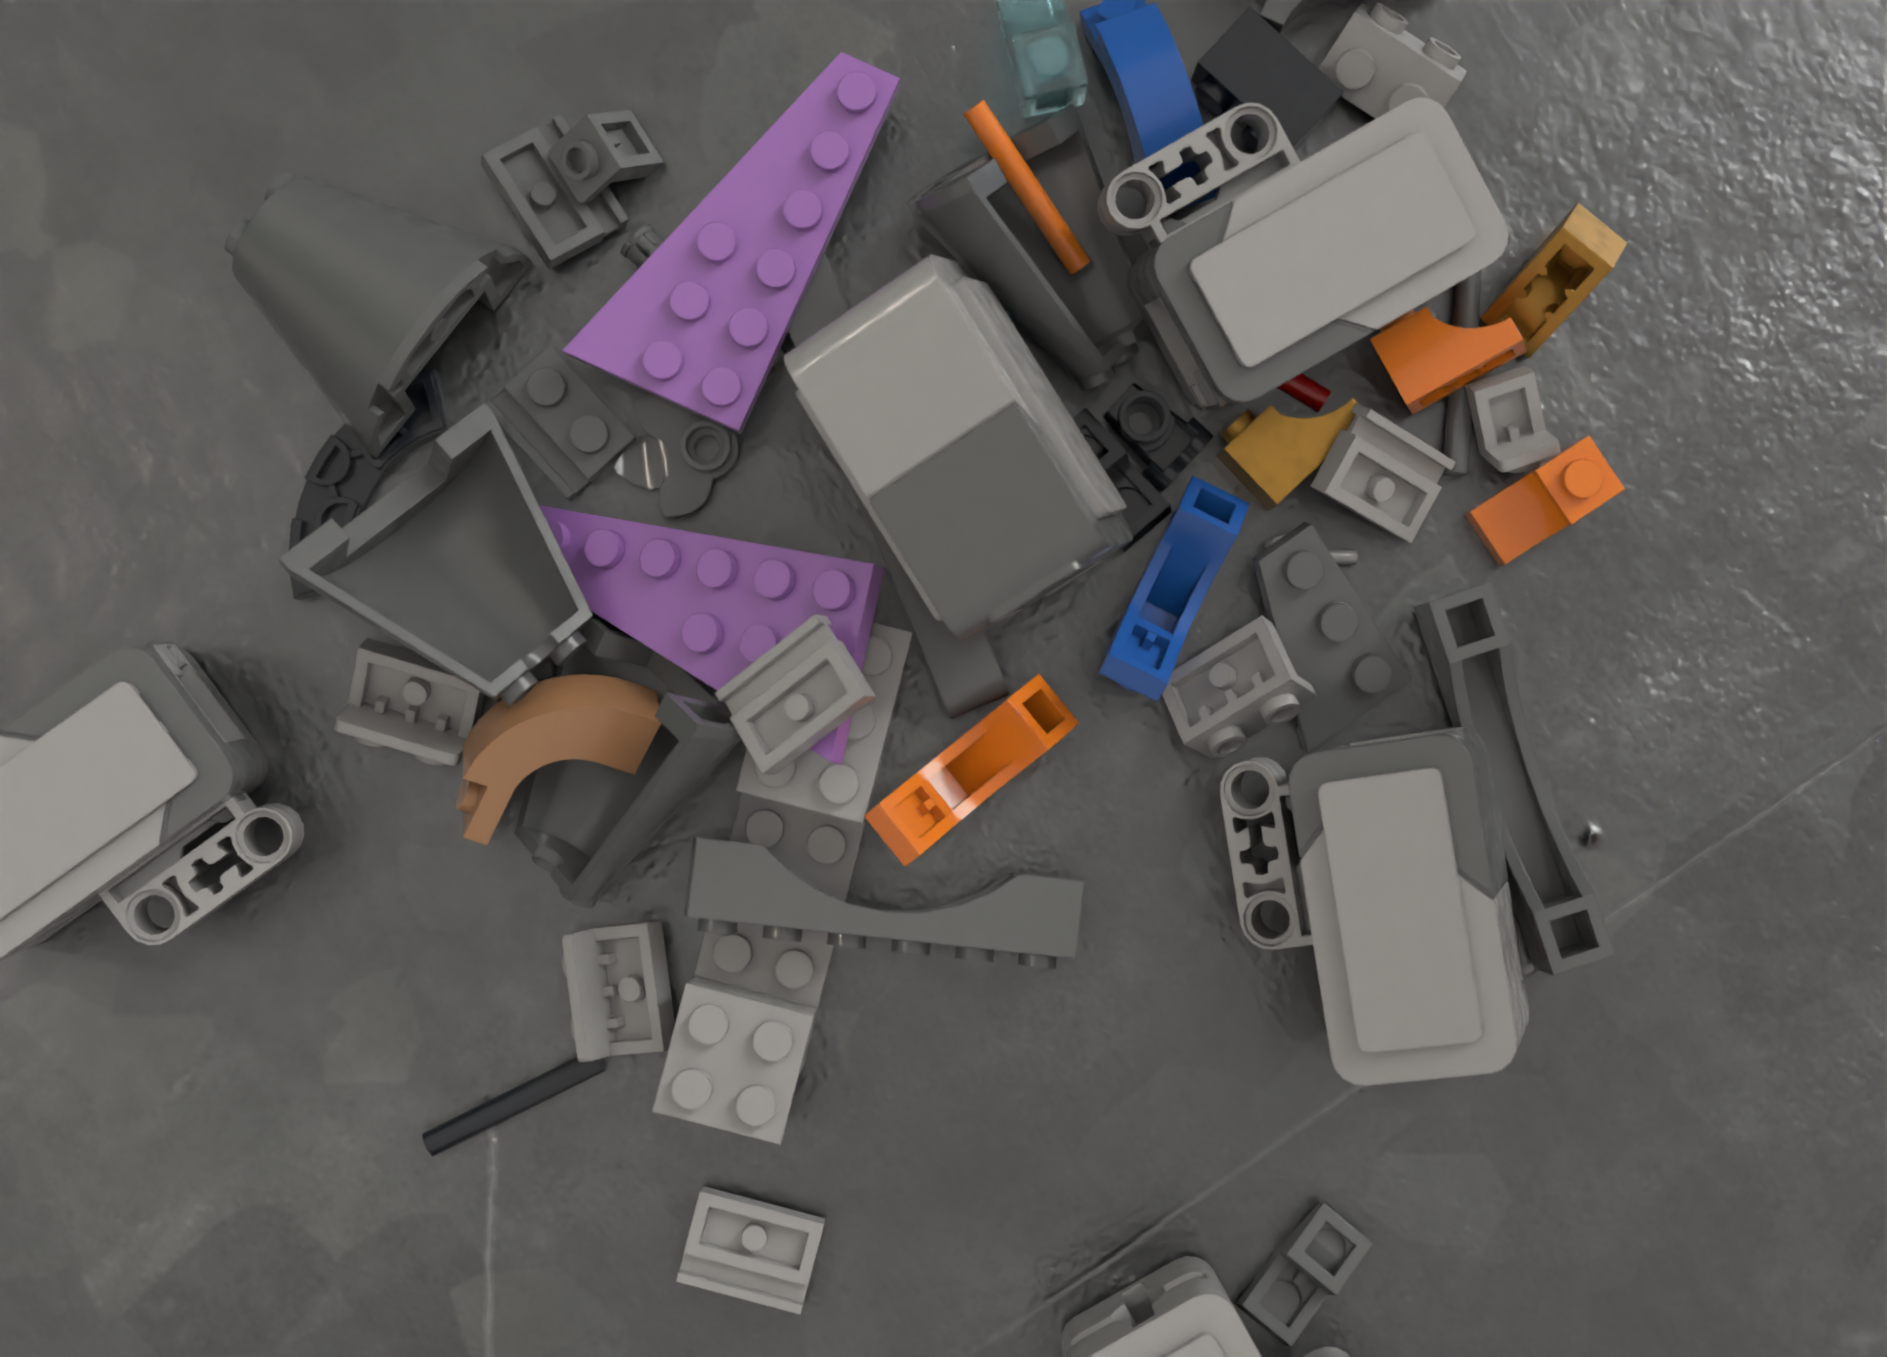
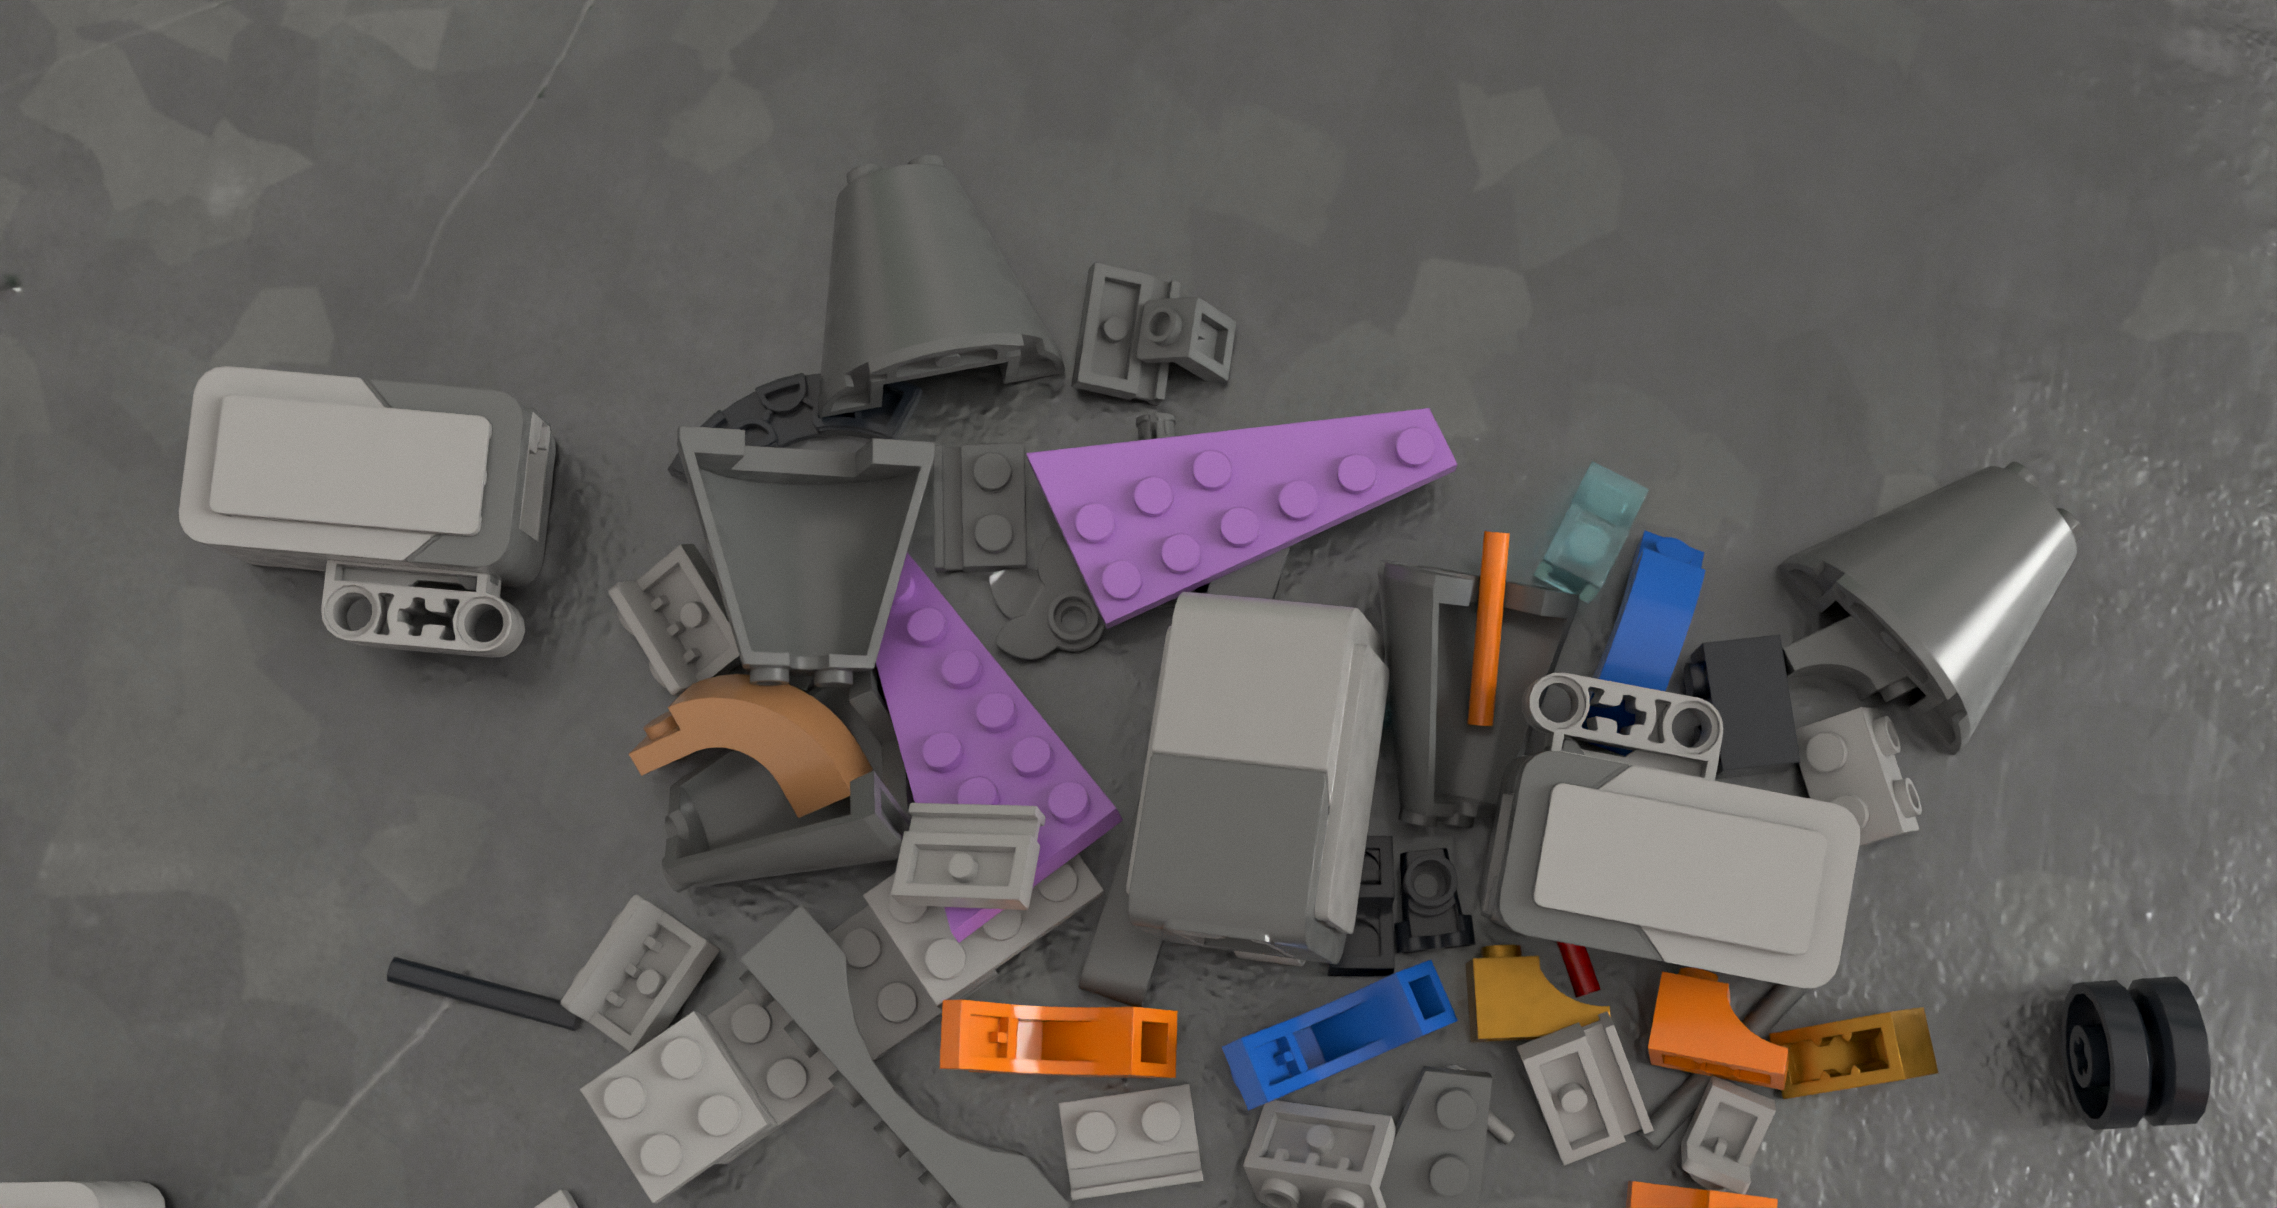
camera: 45 degrees right, 10 degrees down
none -> light grey plate [1059,1084,1204,1200]
none -> black wheel [2062,976,2211,1130]

